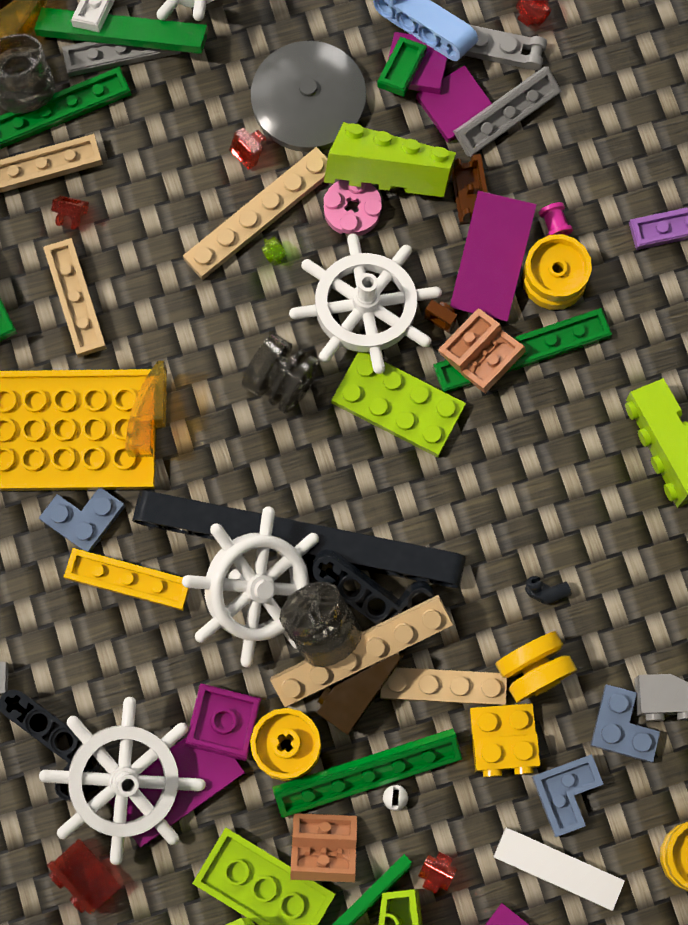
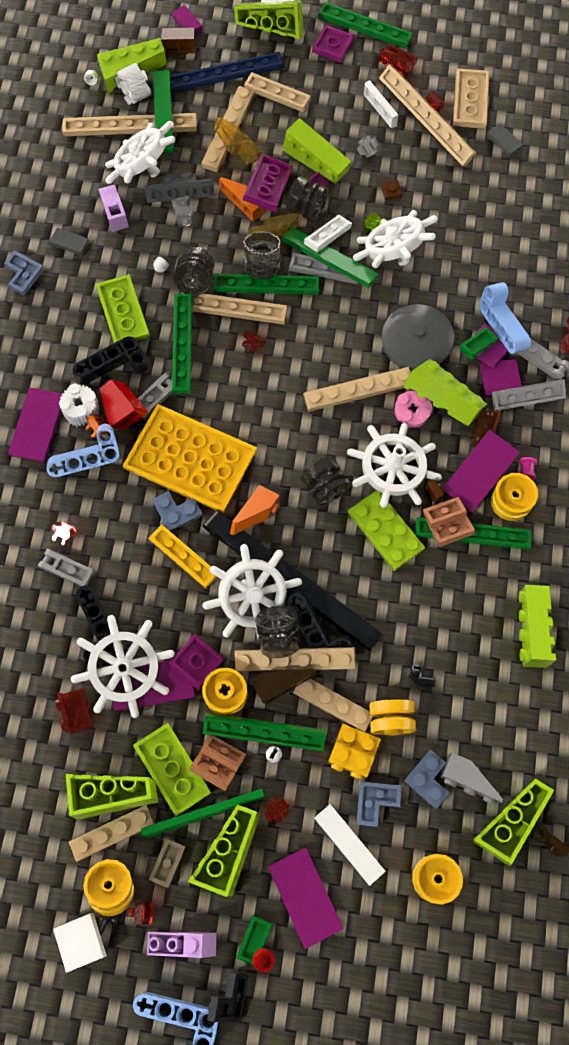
camera: 25 degrees right, 5 degrees down
tan plate [43,238,107,358] -> none
clear yellow slope [125,361,167,457] -> none
clear red tile [229,128,266,170] -> none
clear neon green plate [261,236,287,264] -> none
none -> orange slope [230,485,280,535]

